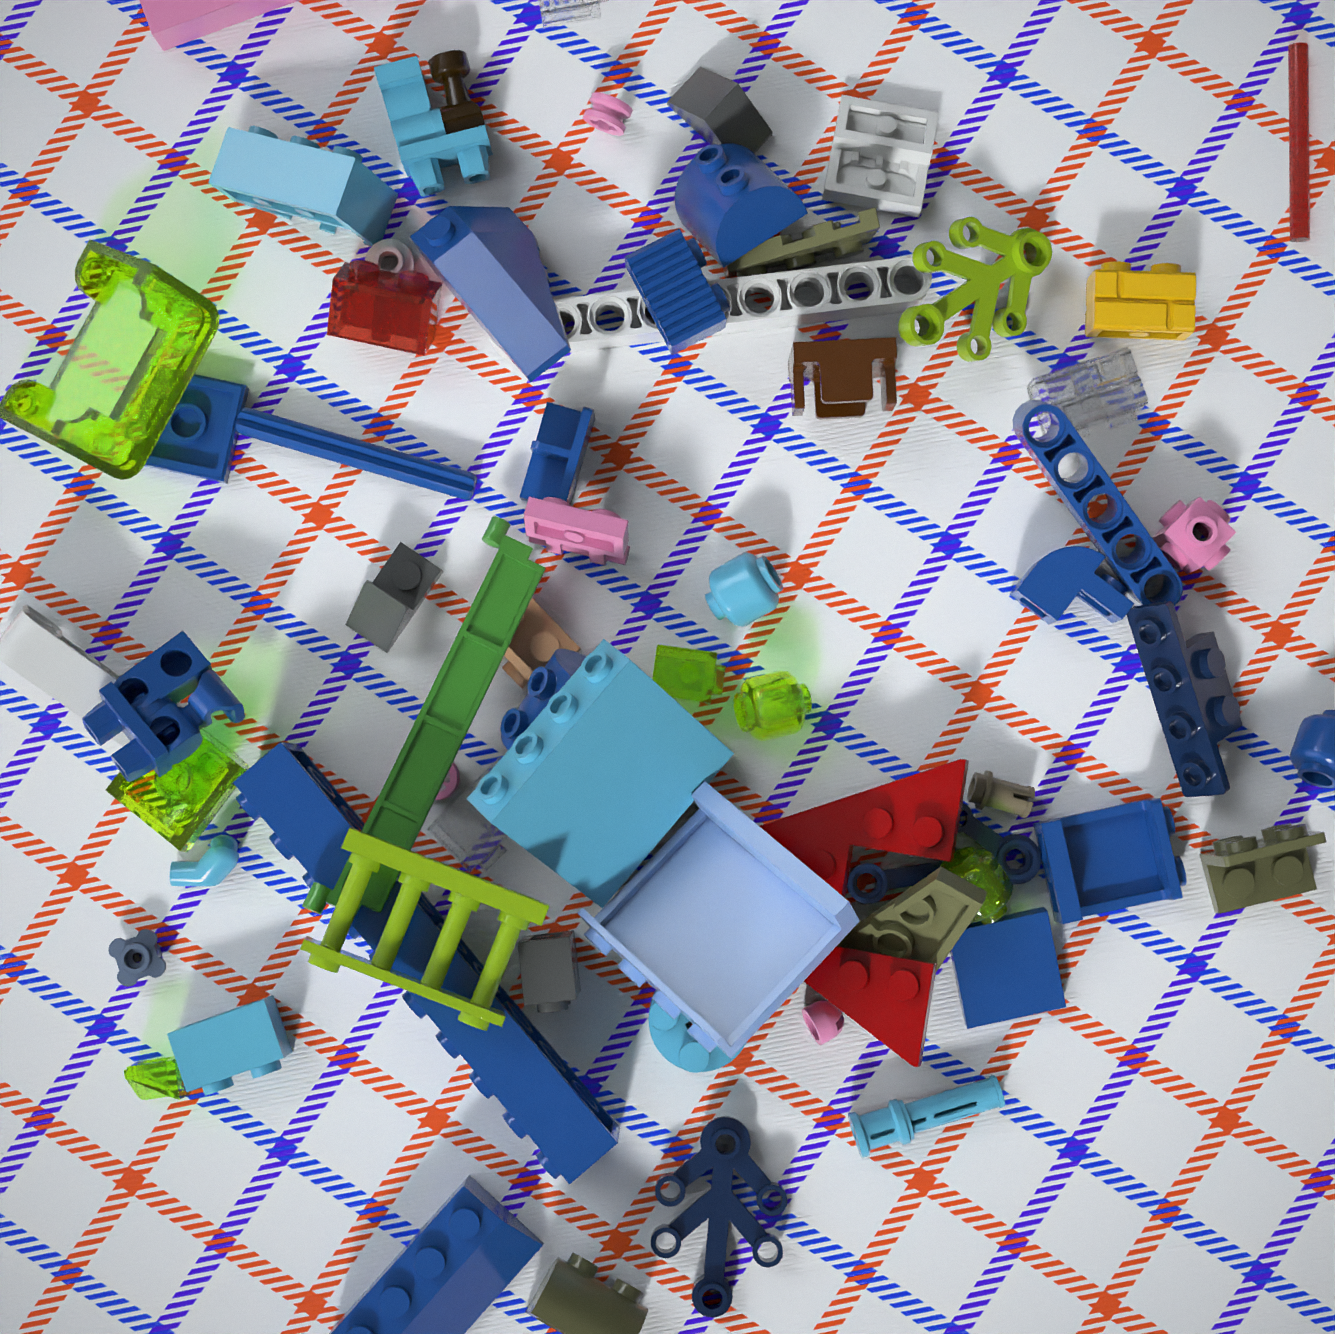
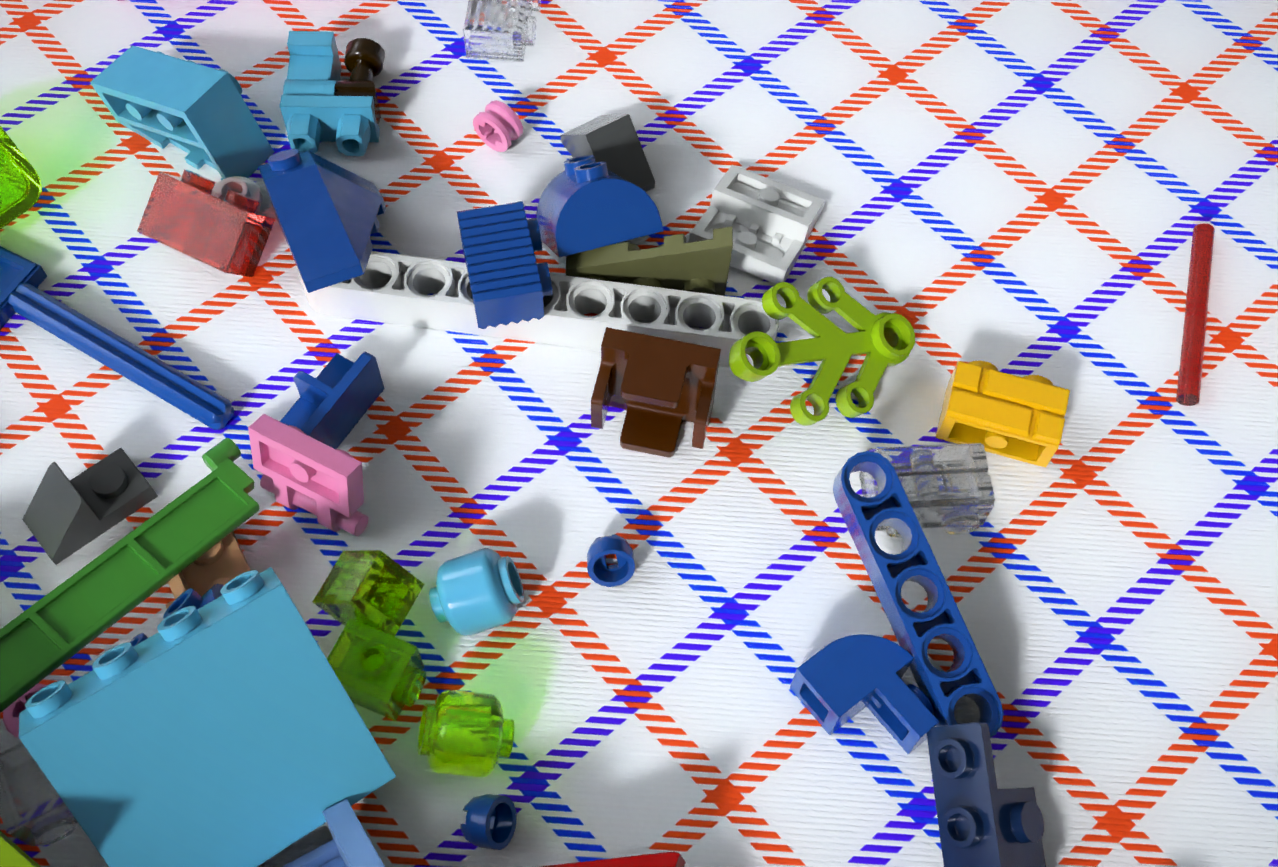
camera: 10 degrees right, 25 degrees down
bright pink brick [1153,497,1236,574] -> none
none -> clear neon green brick [312,550,425,637]
none -> blue hinge [460,794,517,850]
none -> blue hinge [587,534,635,587]

